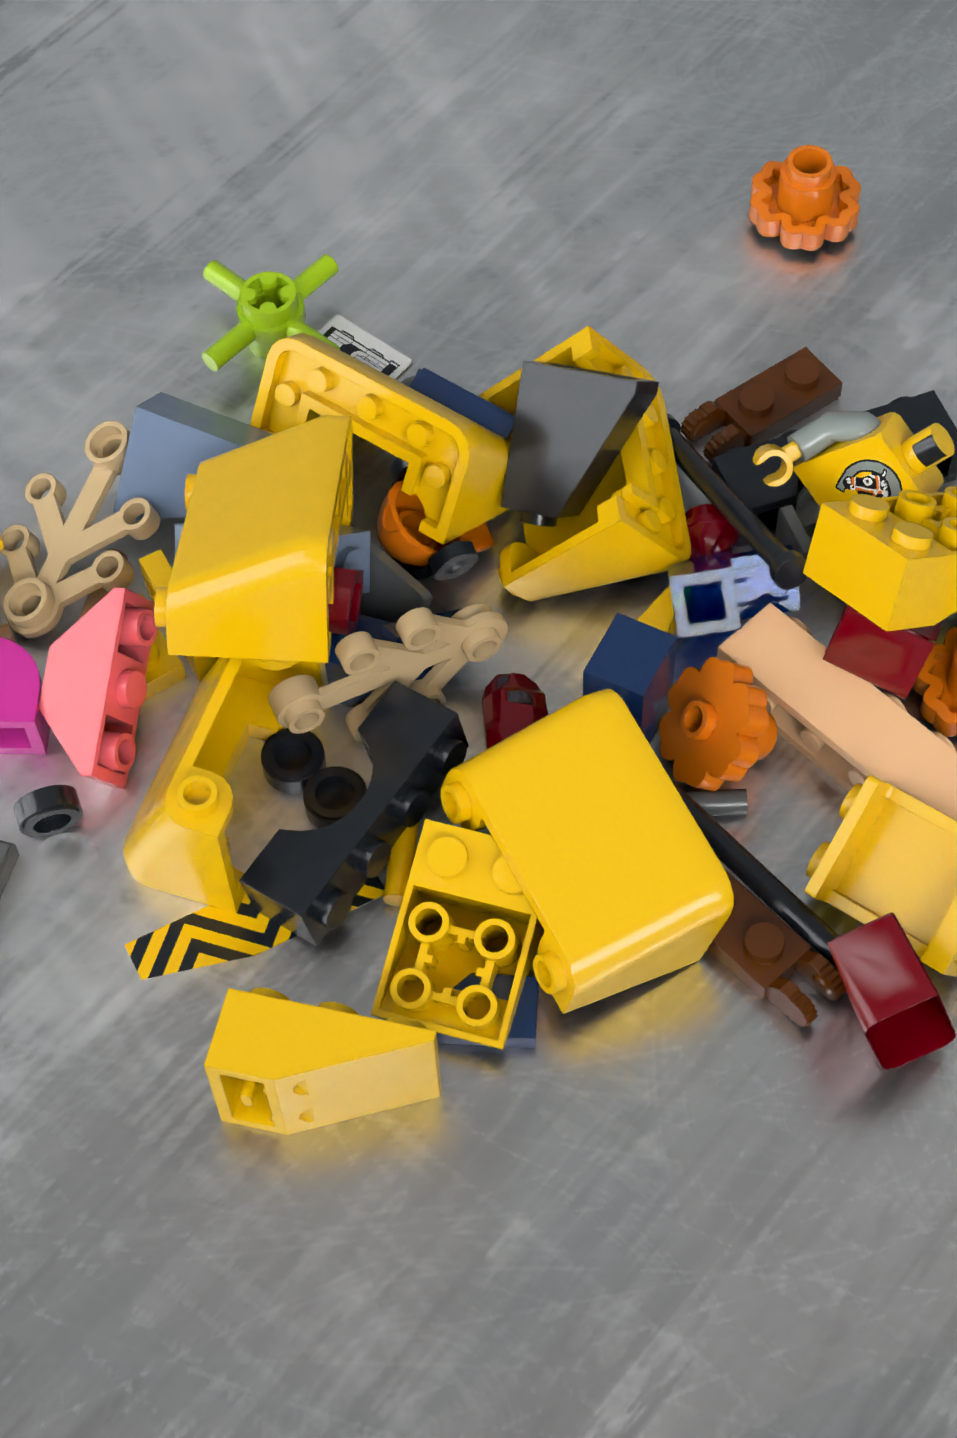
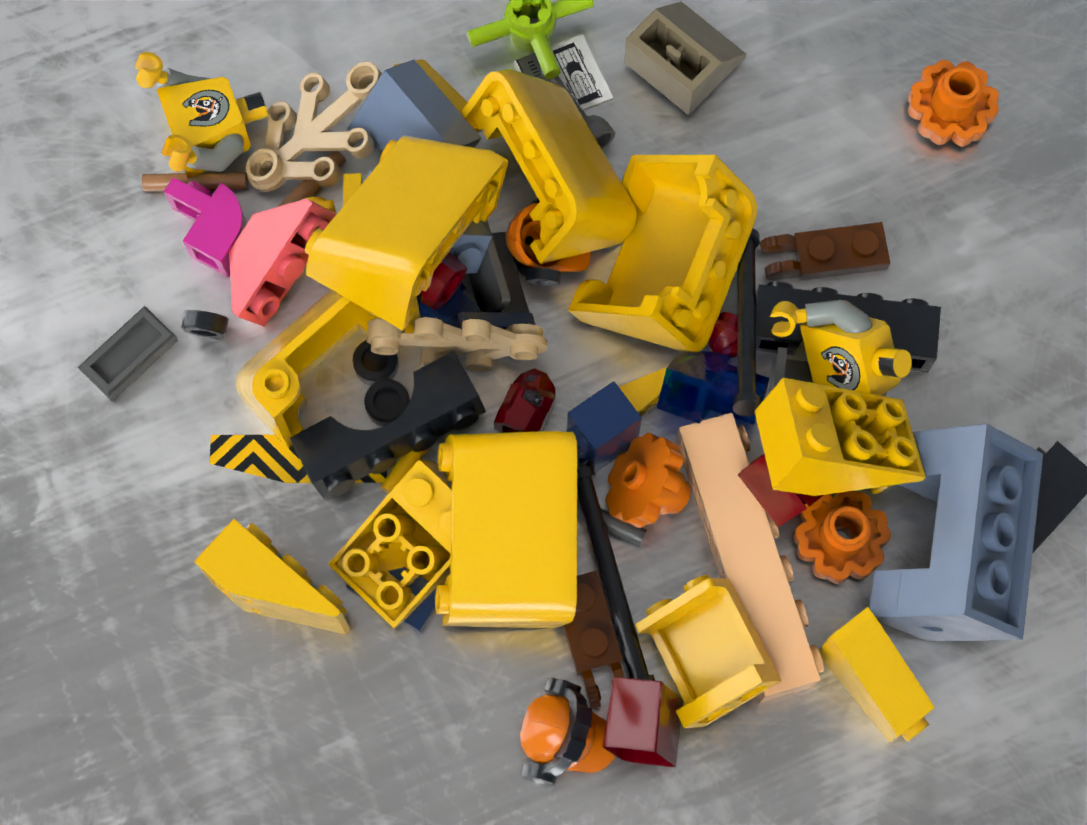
camera: 25 degrees right, 15 degrees up
dark blue tile [410,368,515,439] -> none
black slope [501,361,659,527] -> none
none -> cap [520,678,615,786]
none -> dark tan slope [624,1,746,115]

